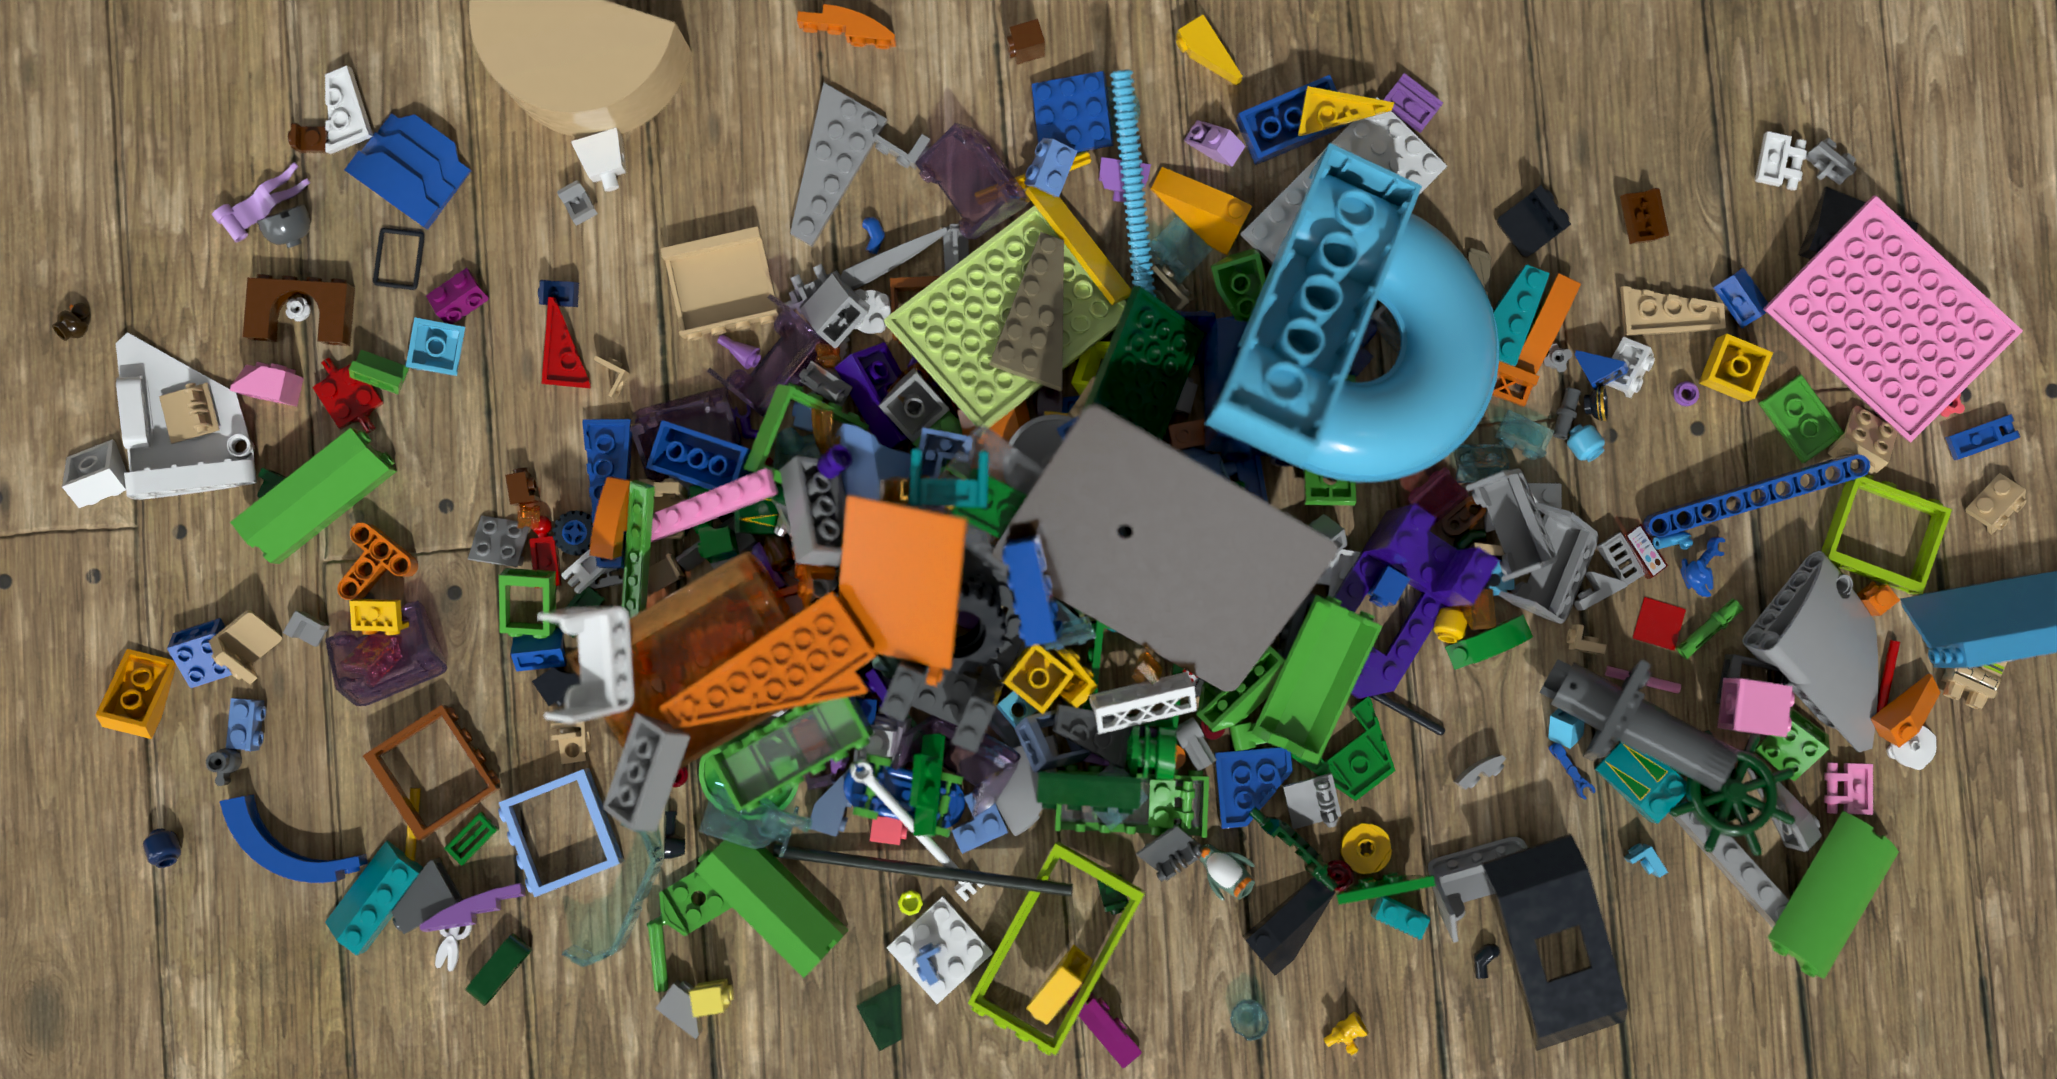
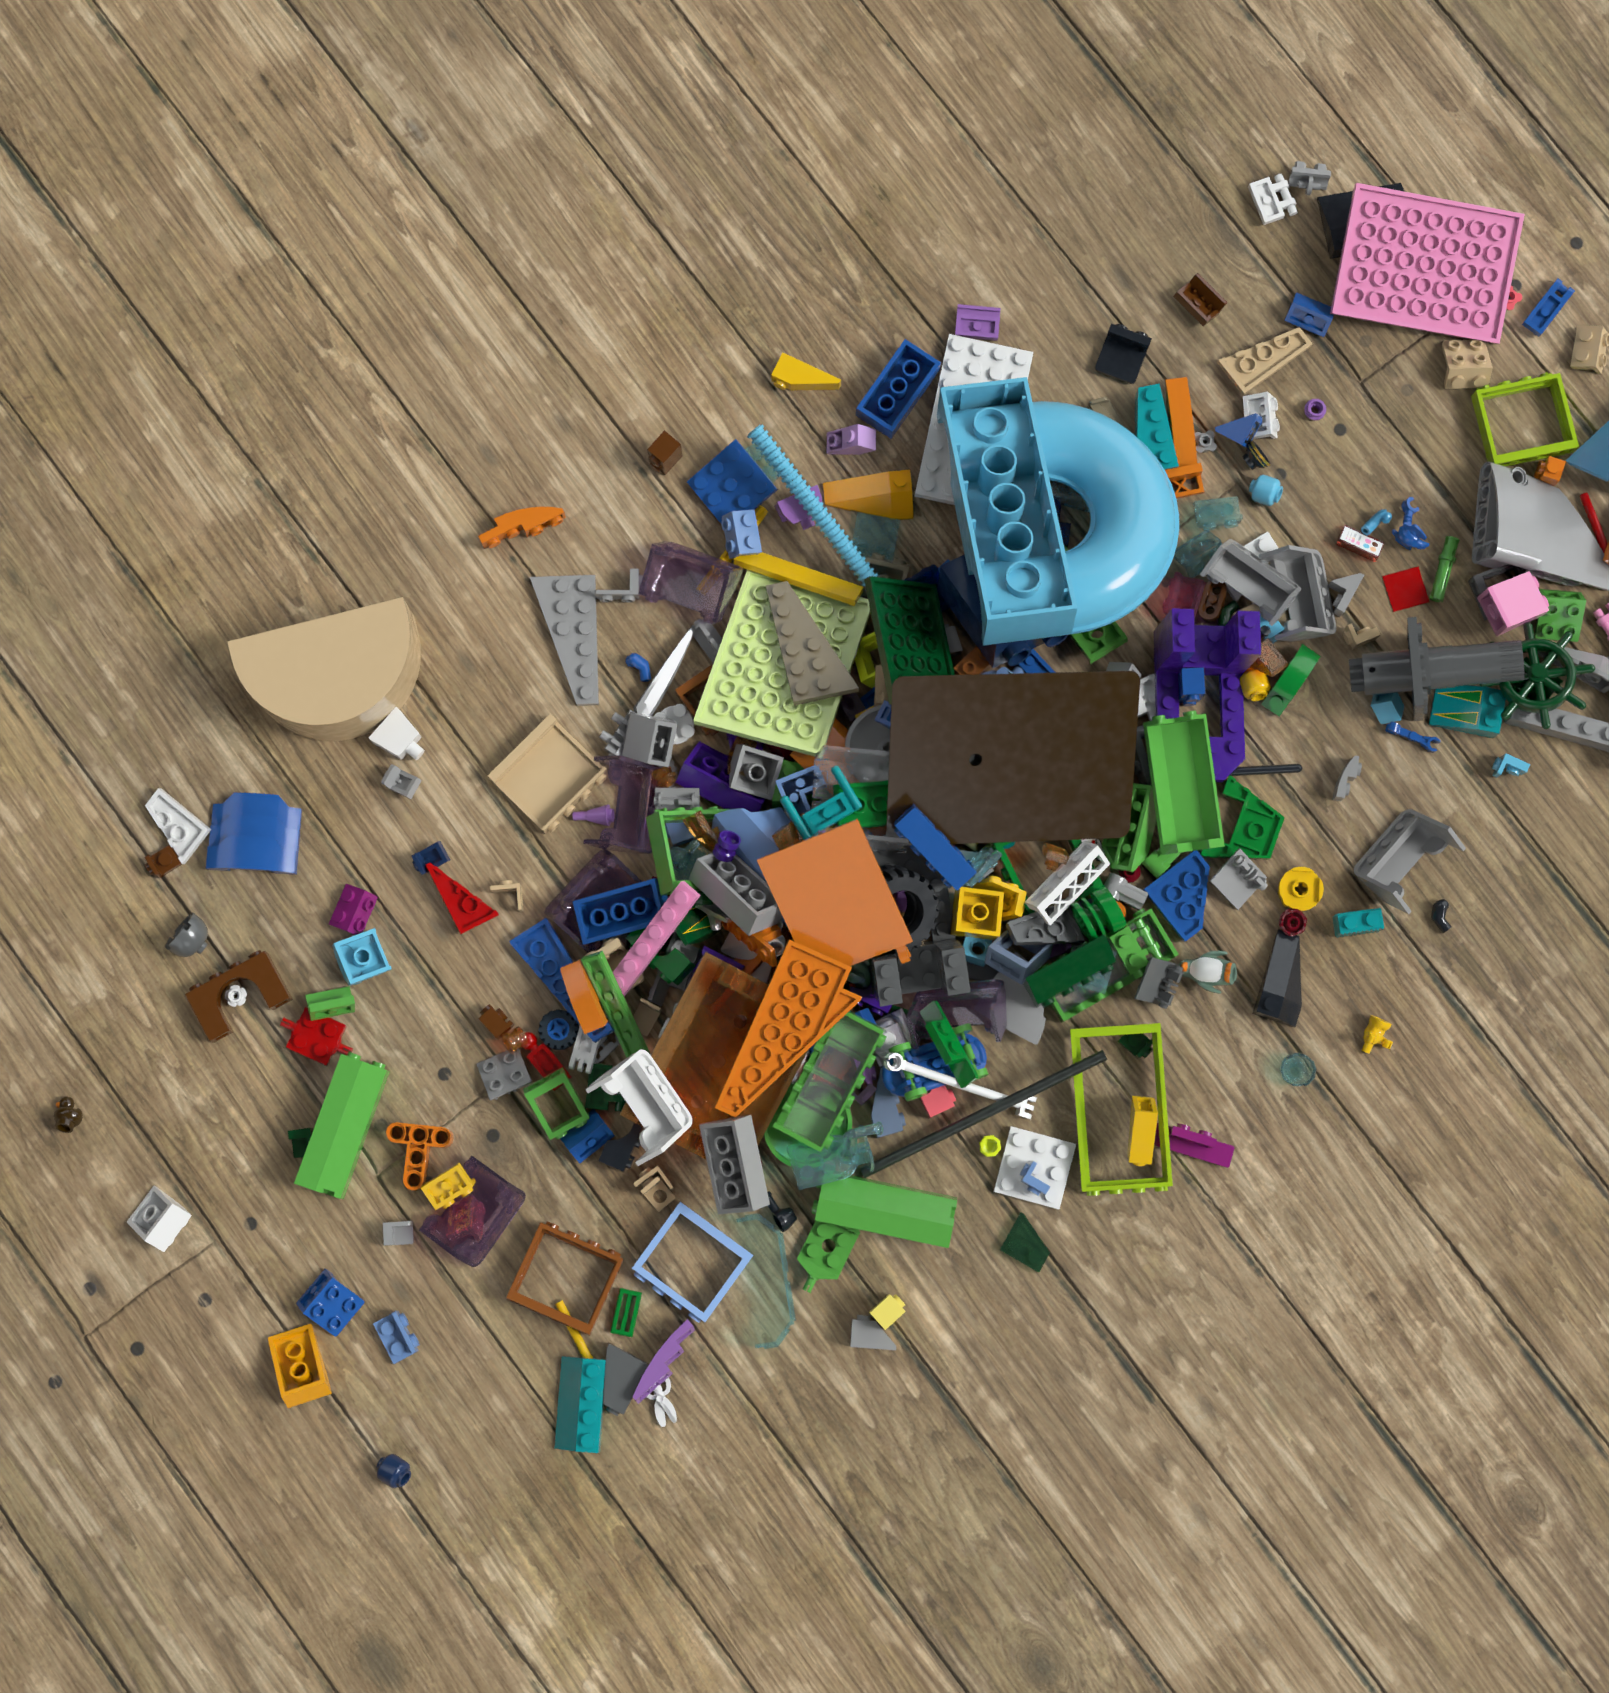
camera: 35 degrees left, 5 degrees down
white panel [116,332,257,500] -> none
tan hinge [159,383,220,444] -> none
dark grey piece [206,748,242,786] -> none
tan bracket [209,610,282,684] -> none
lavender flag [212,163,310,242] -> none
blue arch [220,794,368,883] -> none
bright pink slope [230,362,304,407] -> none
black piece [373,228,425,290] -> none
dark green beam [465,933,532,1006] -> none
bright green axle [648,919,668,992] -> none
dark purple arm [735,405,777,445] -> none
dark brown brick [763,534,796,573] -> none
medium blue brick [952,785,1008,854] -> none
bright green wedge [1211,248,1266,322] -> none
dark green plate [1249,806,1339,892] -> none
yellow wing [1298,86,1394,136] -> none
green wing [1336,872,1436,905] -> none
black piece [1481,834,1628,1051] -> none
dark grey pin [1552,388,1581,440] -> none
light grey slope [1596,532,1645,586] -> none
bright pink bar [1605,666,1681,694] -> none
blue beam [1643,454,1870,537] -> none
yellow brick [1699,333,1773,402] -> none
bright green tile [1758,374,1844,463] -> none

